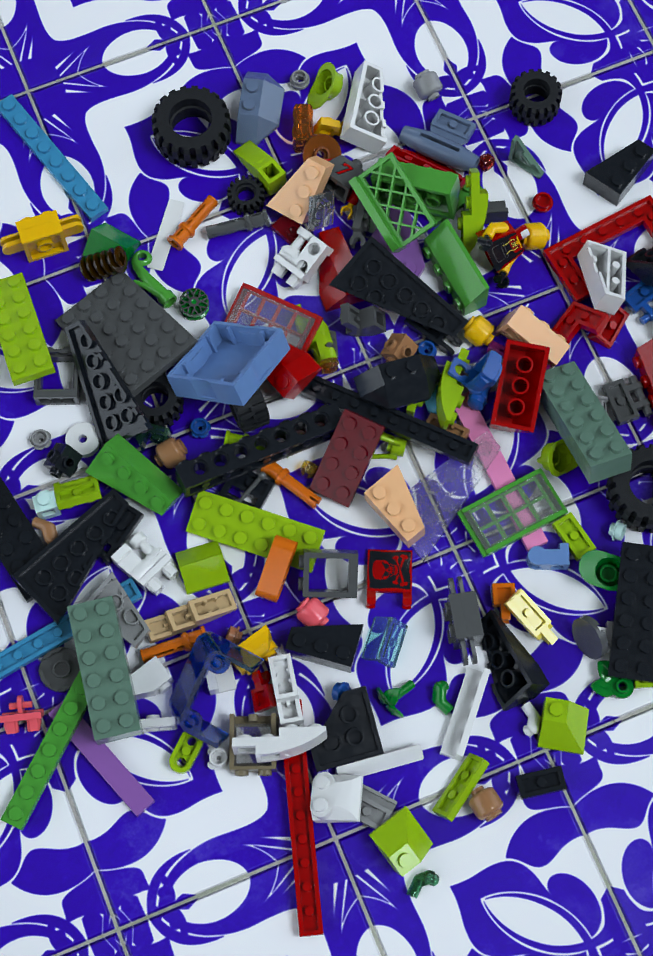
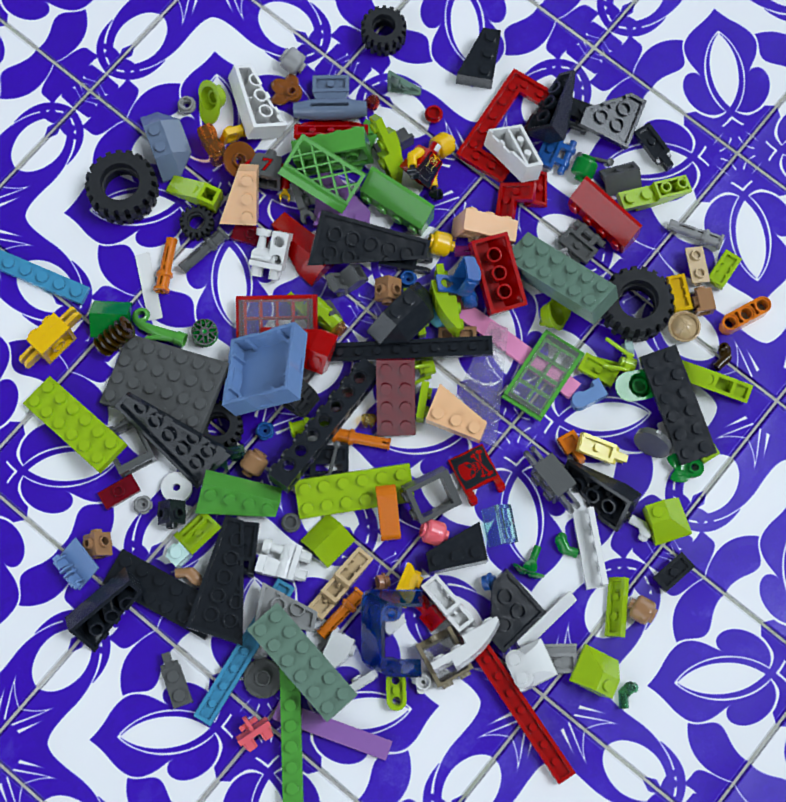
camera: 30 degrees left, 5 degrees up
clear piece [307,190,335,231] -> none
none -> dark red plate [97,474,141,511]
none -> dark orange plate [270,74,303,105]
none -> dark grey plate [281,513,301,533]
none -> lime plate [416,381,432,423]
none -> lime plant [596,337,637,372]

